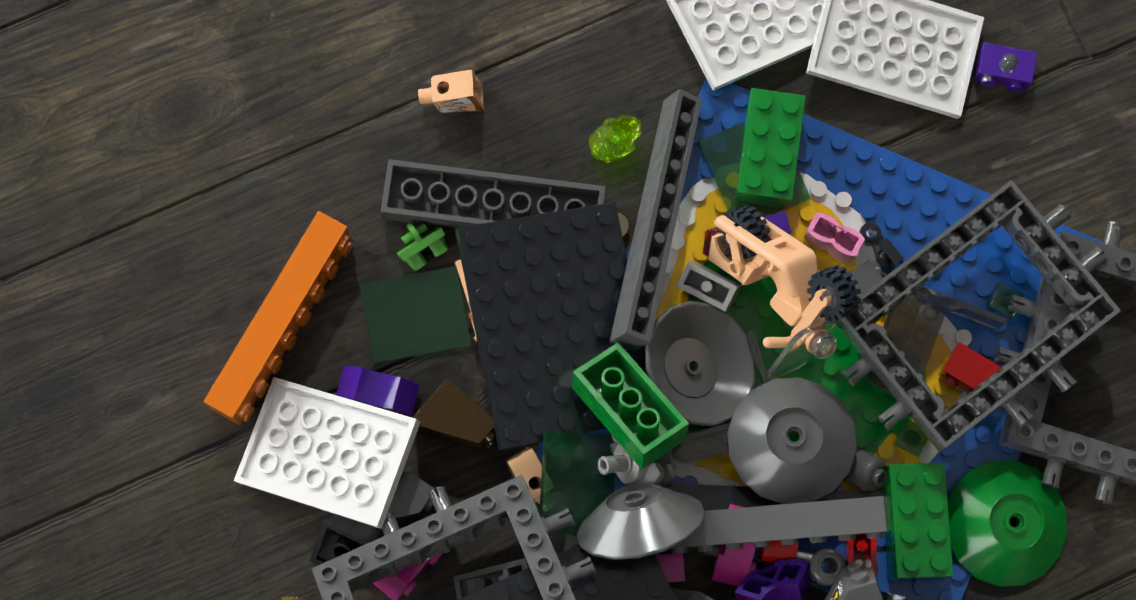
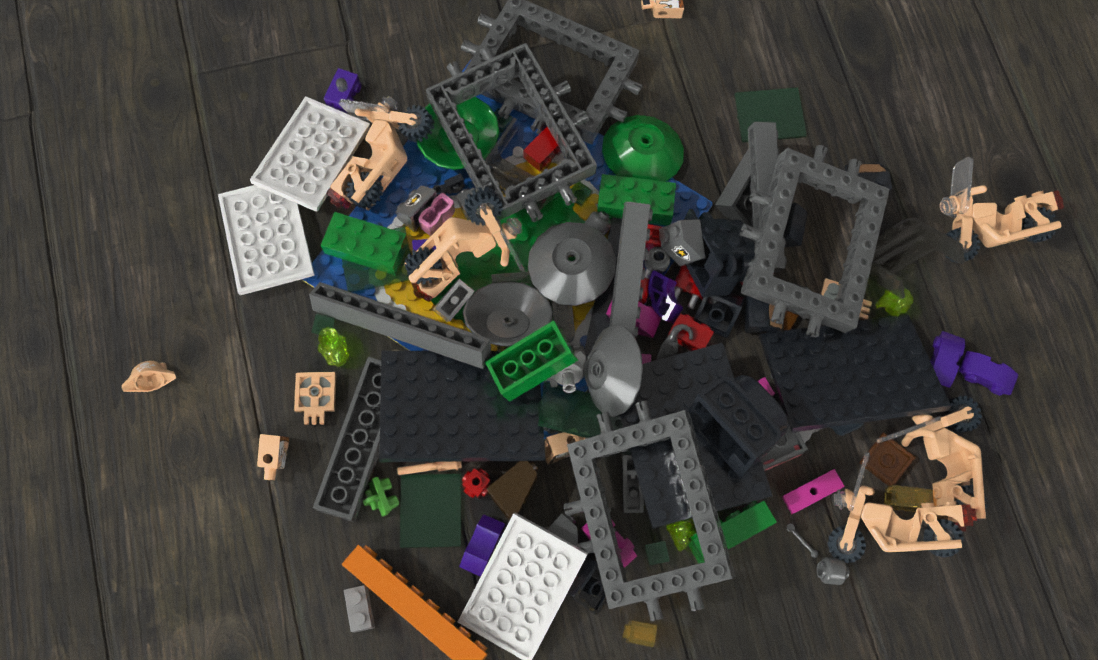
camera: 80 degrees left, 5 degrees down
none -> light nougat piece [294,372,336,425]
none -> clear green plate [311,313,335,337]
none -> light nougat piece [326,96,435,211]
none -> light grey brick [344,585,375,633]
none -> dark grey slope [396,185,437,232]
none -> green dish [417,96,500,170]
none -> red brick [462,468,491,500]

